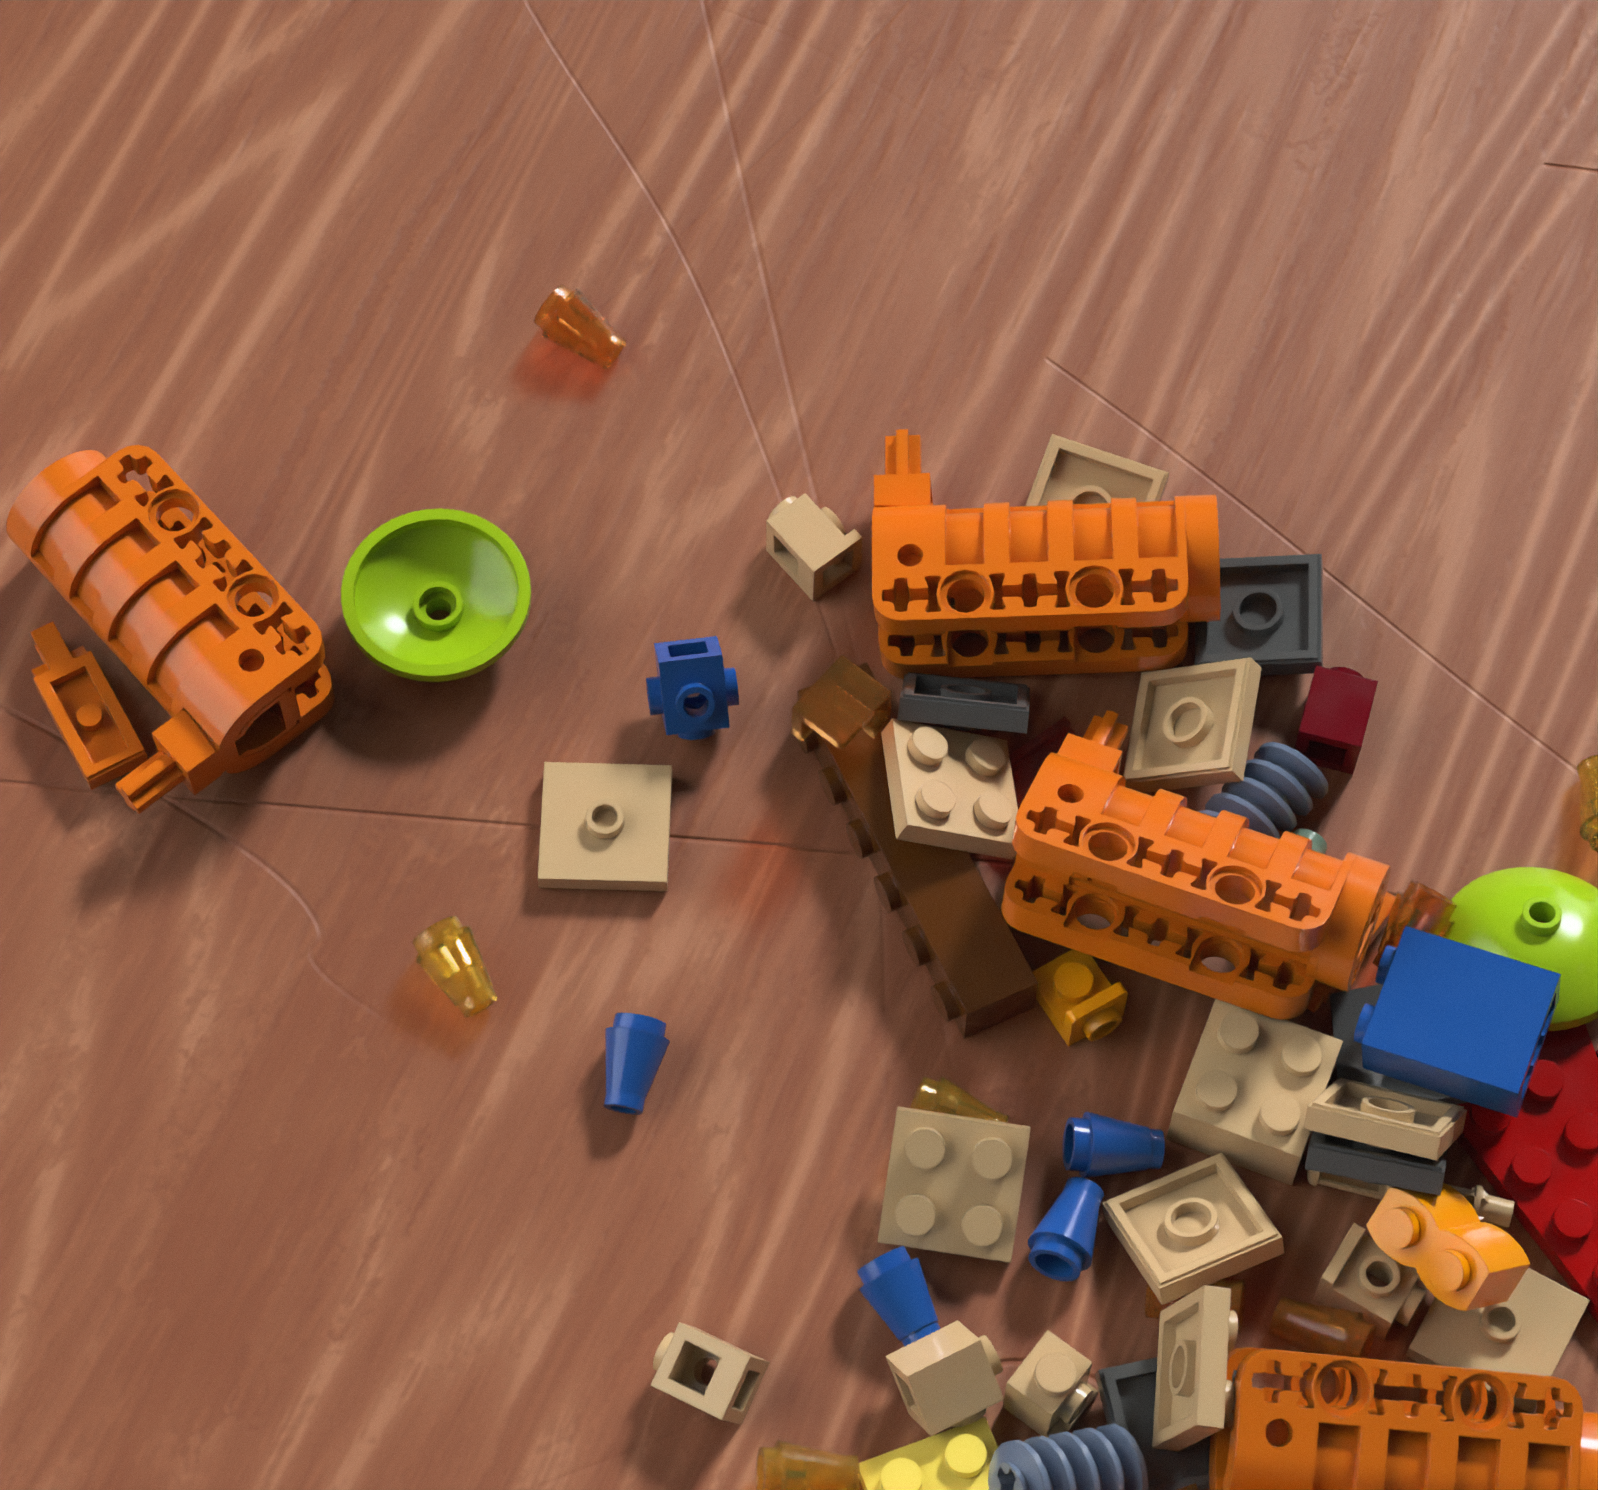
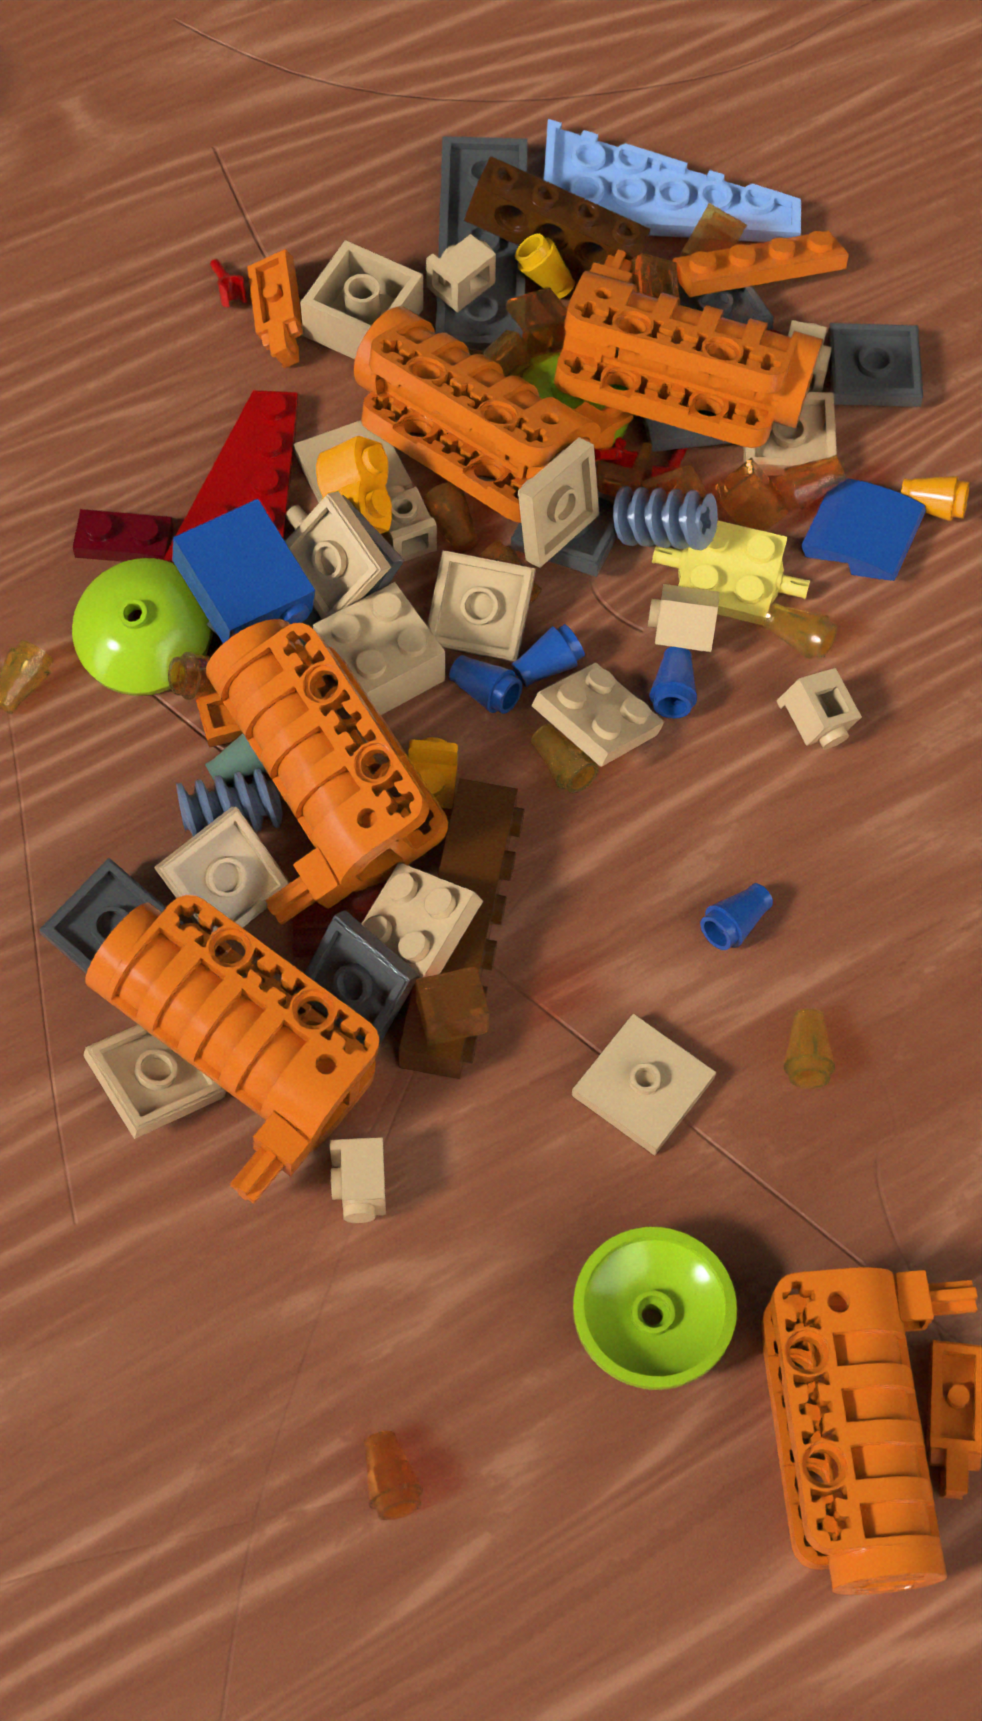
camera: 145 degrees left, 0 degrees up
blue brick [646,636,739,740] -> none
tan brick [1002,1330,1098,1438] -> none
dark red brick [1294,665,1378,775] -> none

